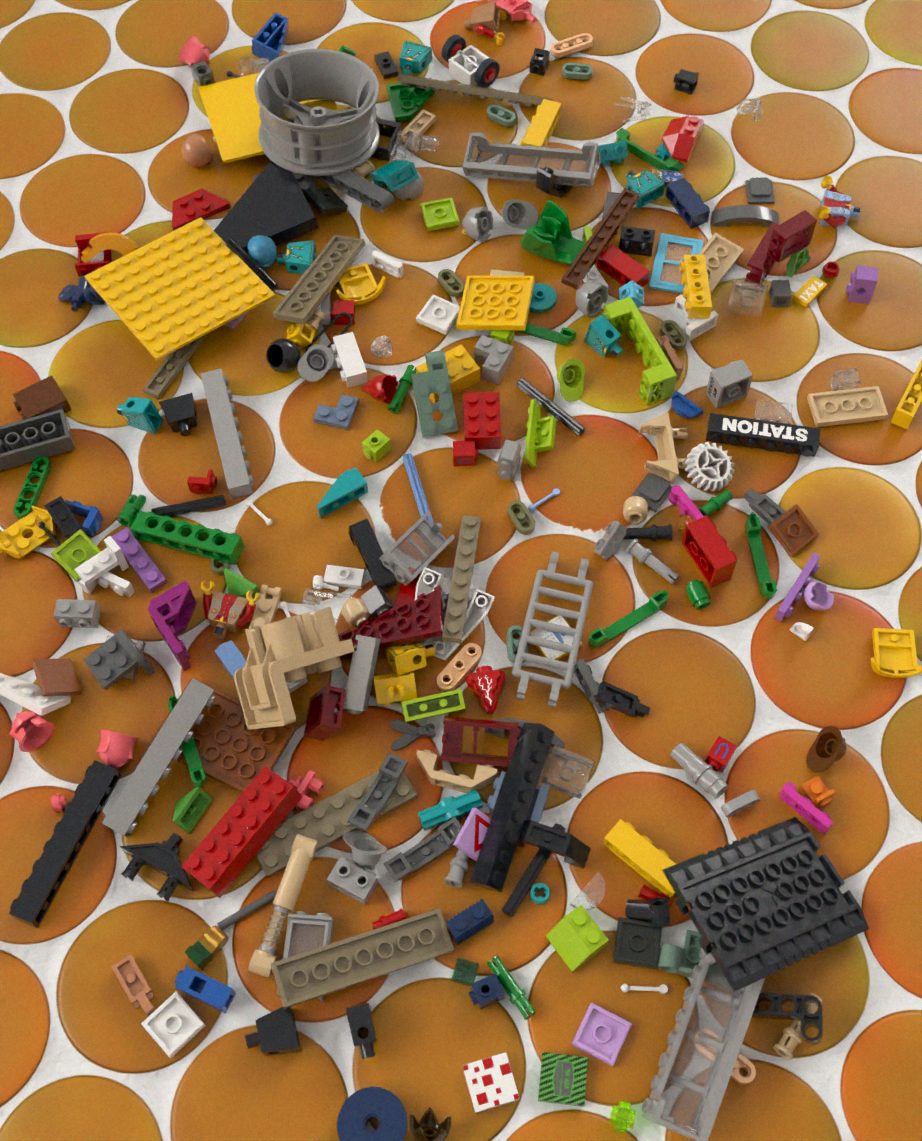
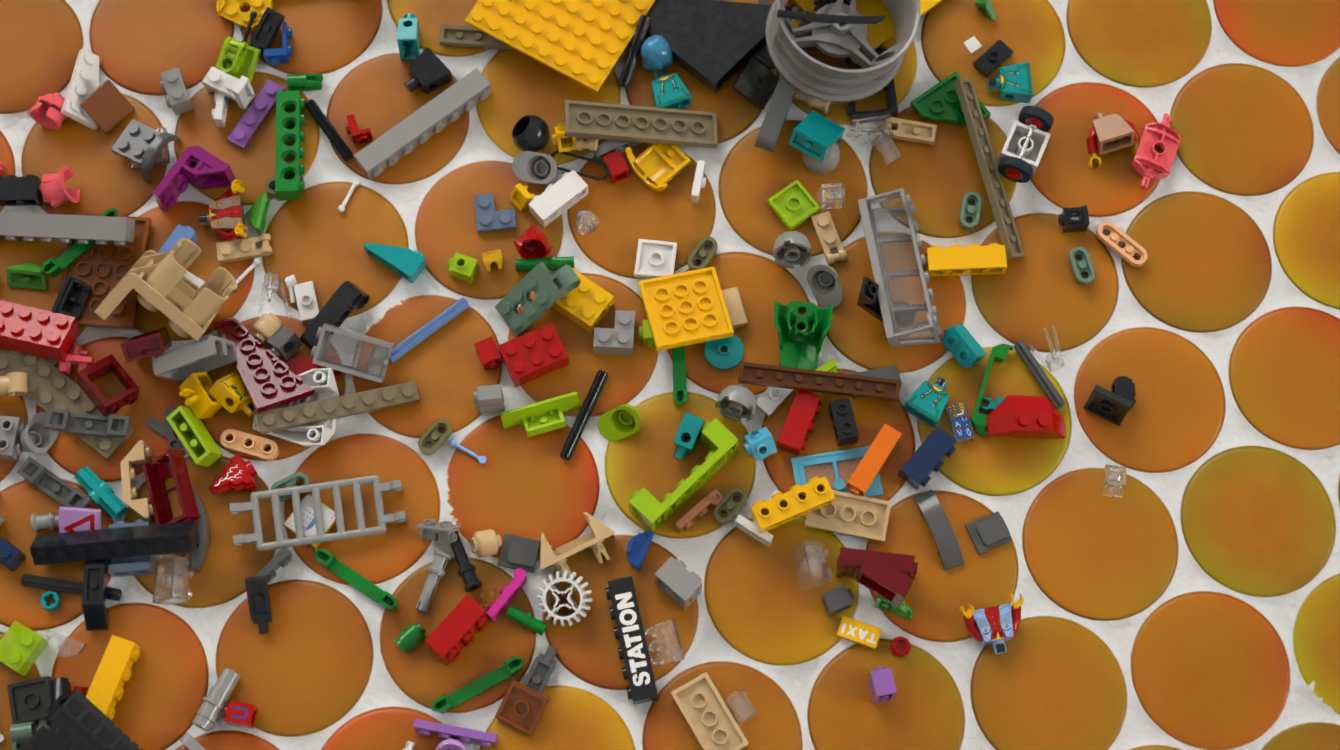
camera: 65 degrees right, 10 degrees up
none -> black hinge [52,275,92,322]
none -> dark red window [76,354,139,416]
none -> lime piece [218,36,248,75]
none -> yellow tile [482,249,503,271]
none -> yellow tile [509,183,535,211]
none -> black sword [777,9,886,24]
none -> tan plate [810,211,847,265]
none -> clear brick [816,183,845,209]
none -> orange brick [846,424,902,496]
none -> dark grey axle [1014,341,1065,409]
none -> pearl dark grey plate [1083,384,1133,426]

